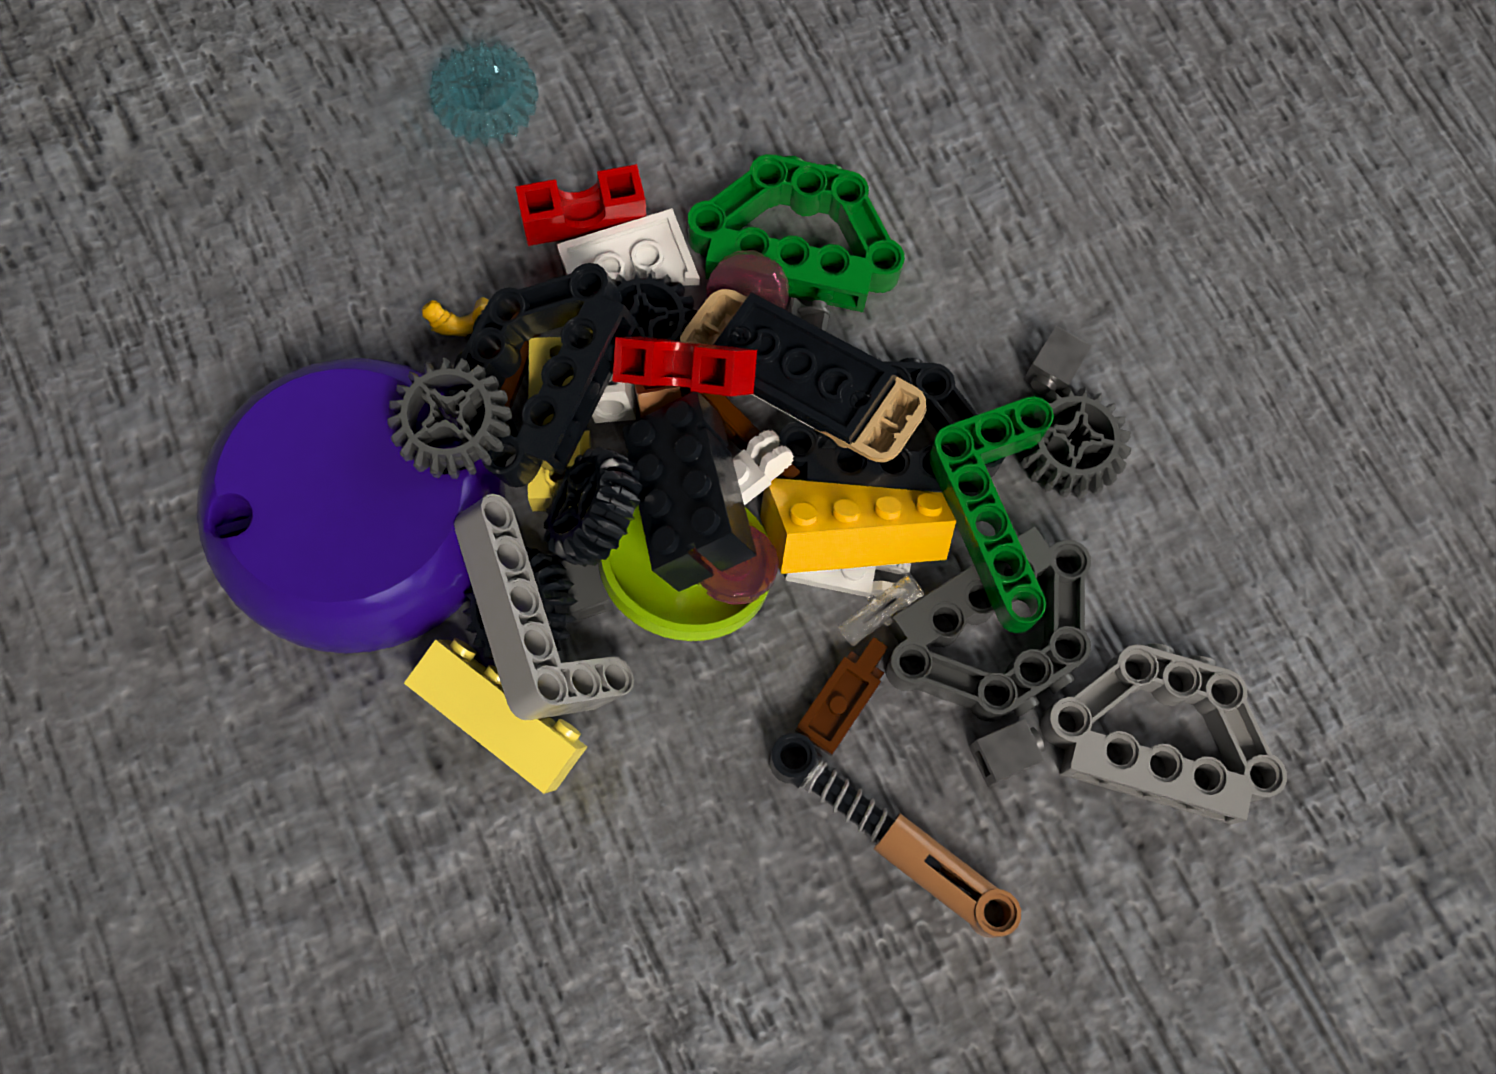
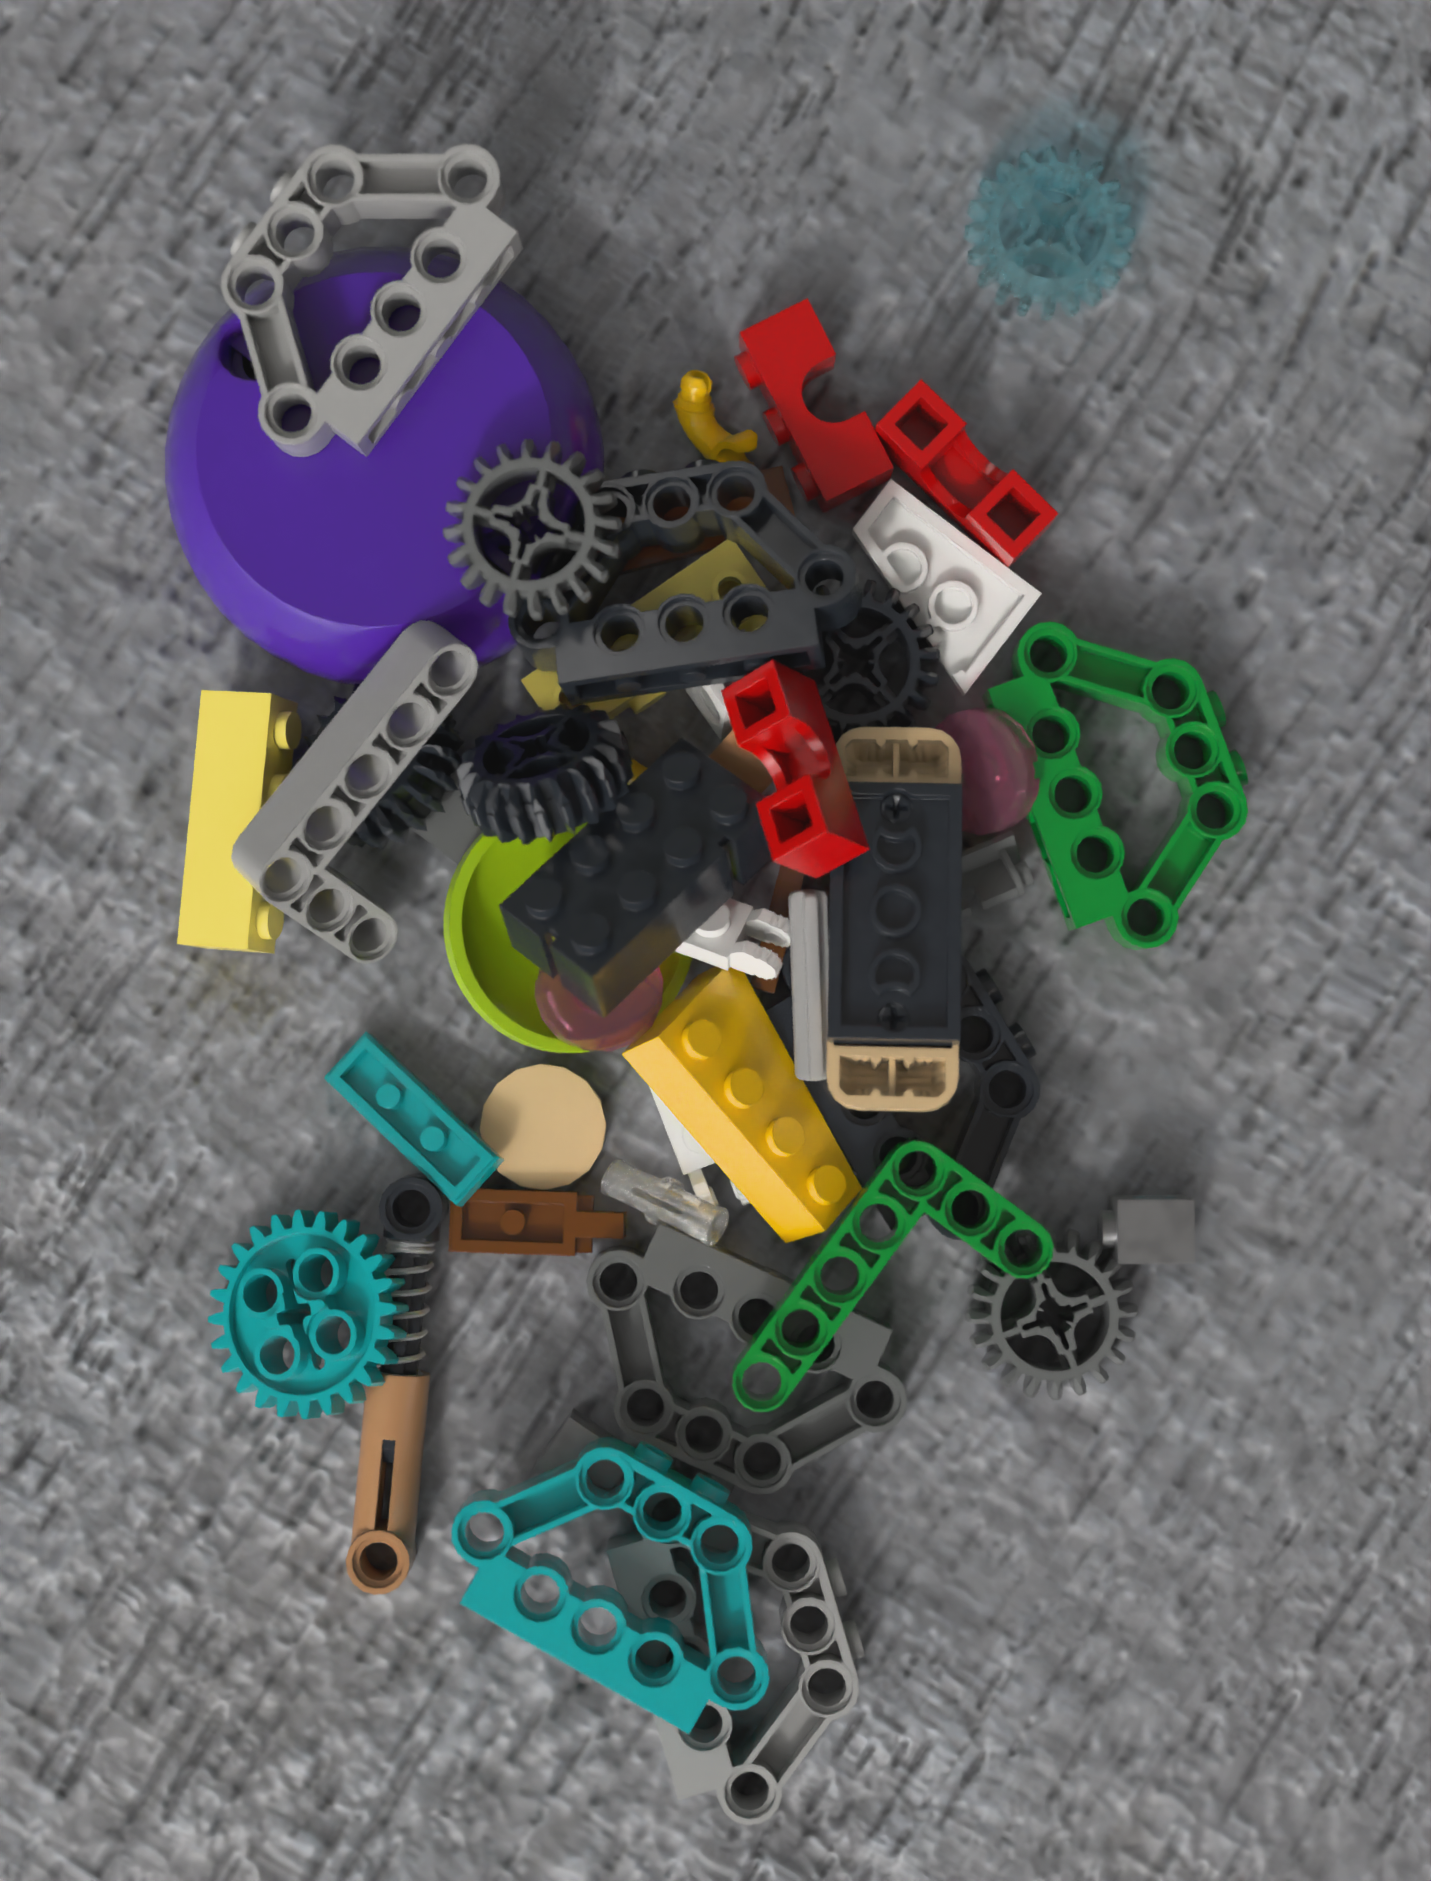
camera: 65 degrees right, 15 degrees up
none -> teal gear [208,1210,409,1419]
none -> light grey brick [221,144,523,457]
none -> teal tile [324,1031,504,1207]
none -> teal brick [451,1437,769,1734]
none -> tan tile [480,1063,607,1190]
none -> red arch [734,298,894,513]
none -> light grey axle [788,889,829,1081]

